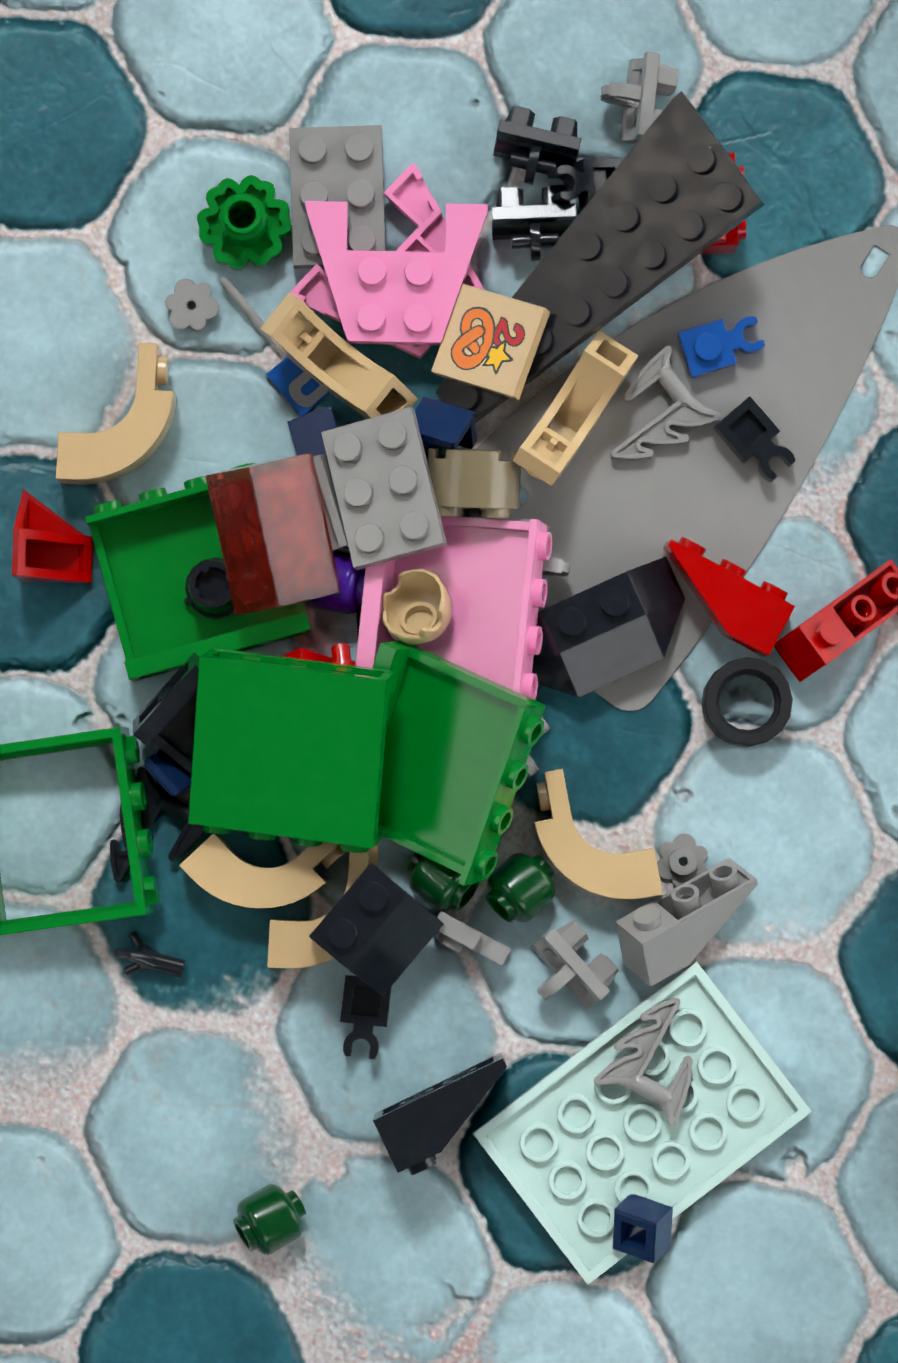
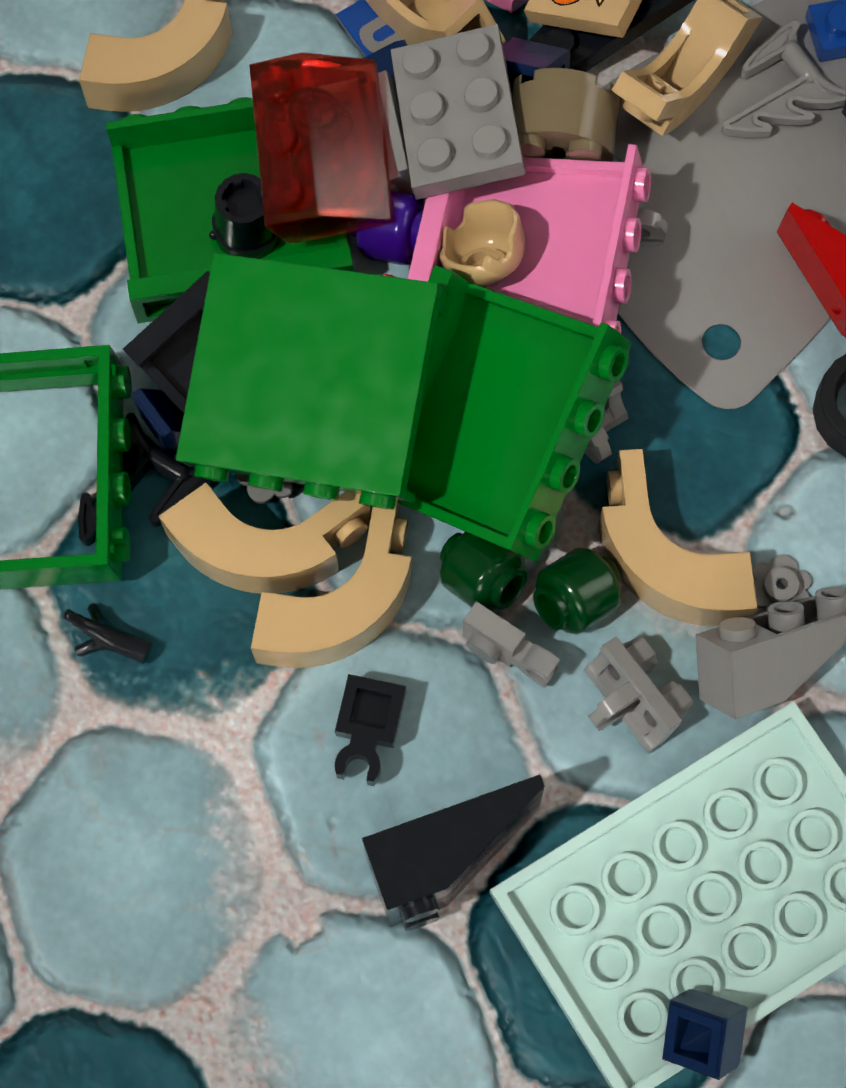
camera: 10 degrees right, 15 degrees down
red slope [11,489,93,583] -> none
dark green head [233,1184,306,1255] -> none
black slope [309,863,444,996] -> none
black wedge [532,556,685,698] -> none
light grey piece [593,998,693,1125] -> none

